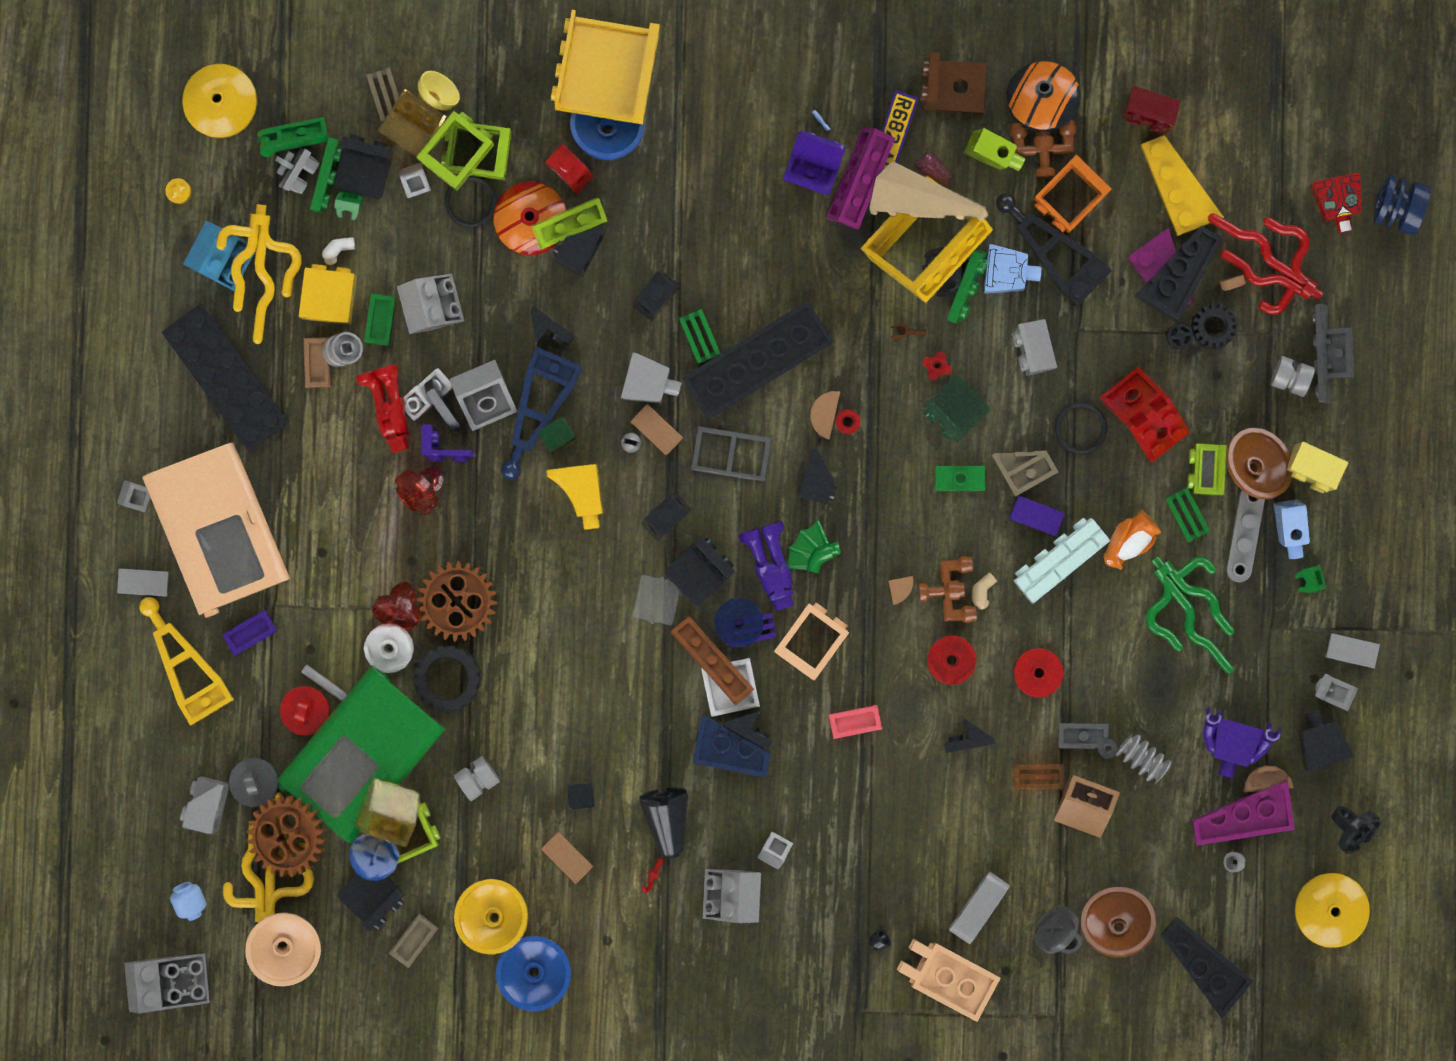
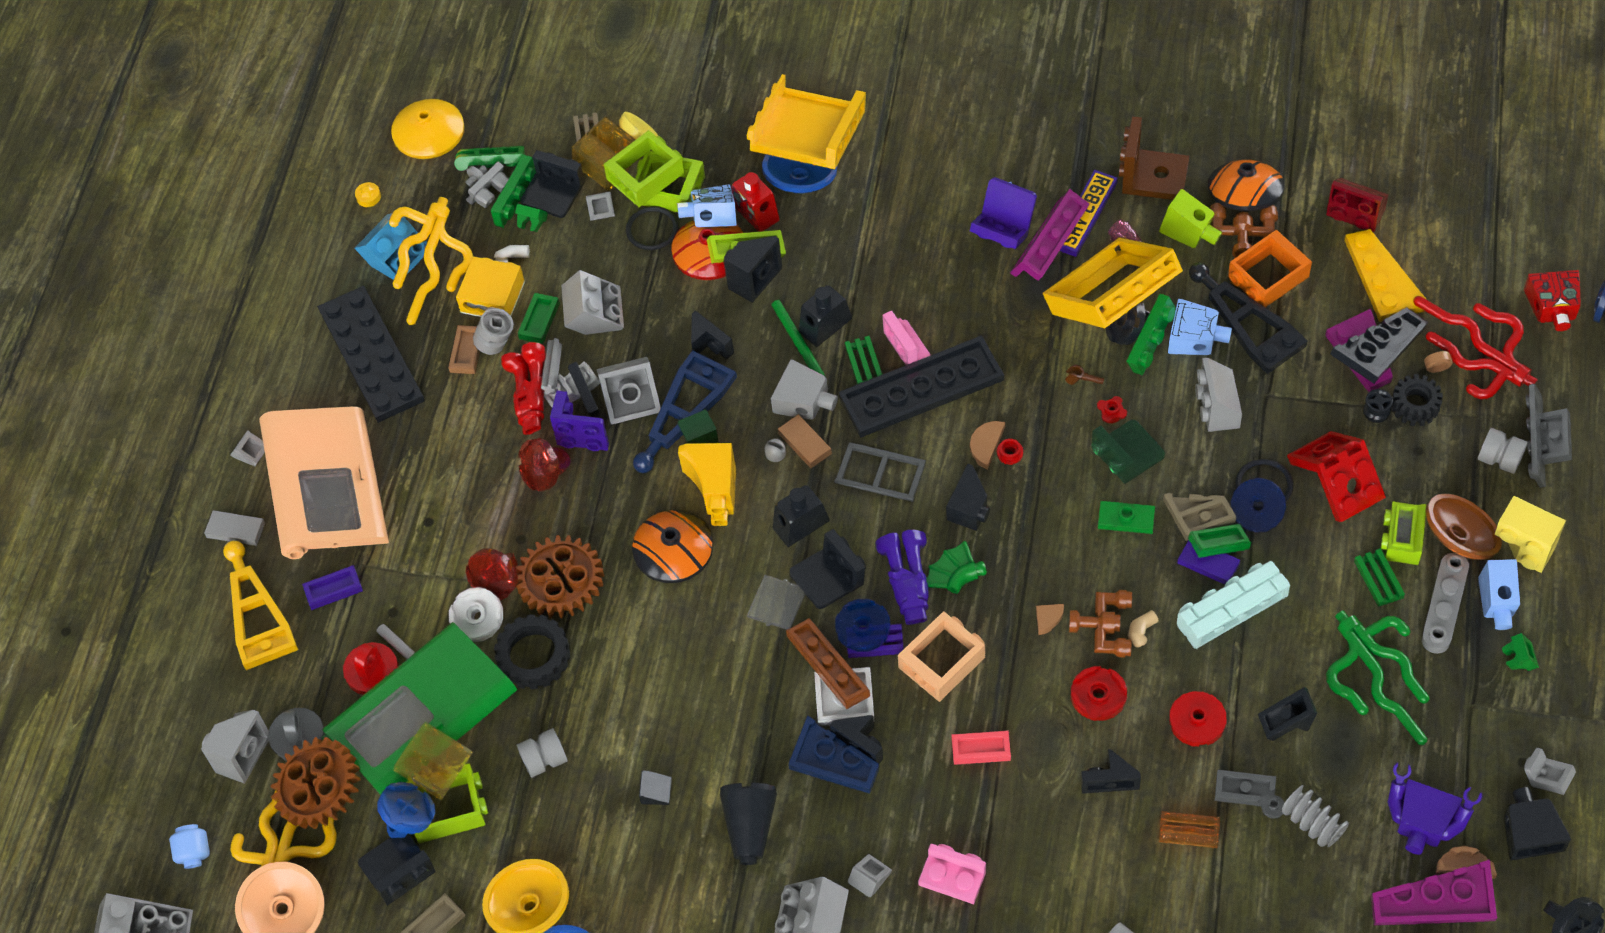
camera: 15 degrees right, 30 degrees down
medium nougat tile [541,831,594,884] -> none
red hand [641,857,664,893] -> none
tan wedge [869,161,988,220] -> none
medium nougat slope [1054,774,1120,838] -> none
orange animal [1103,509,1161,570] -> none
light grey tile [1325,633,1380,669] -> none
none -> light grey axle [541,338,562,395]
none -> orange dish [632,510,713,583]
none -> light blue torso [677,184,736,227]
none -> green bar [771,300,826,377]
none -> bright pink bracket [883,311,930,365]
none -> bright pink bracket [918,844,986,904]
none -> green tile [1188,524,1251,558]
none -> clear blue plate [1231,478,1286,533]
none -> black slope [1258,687,1317,741]

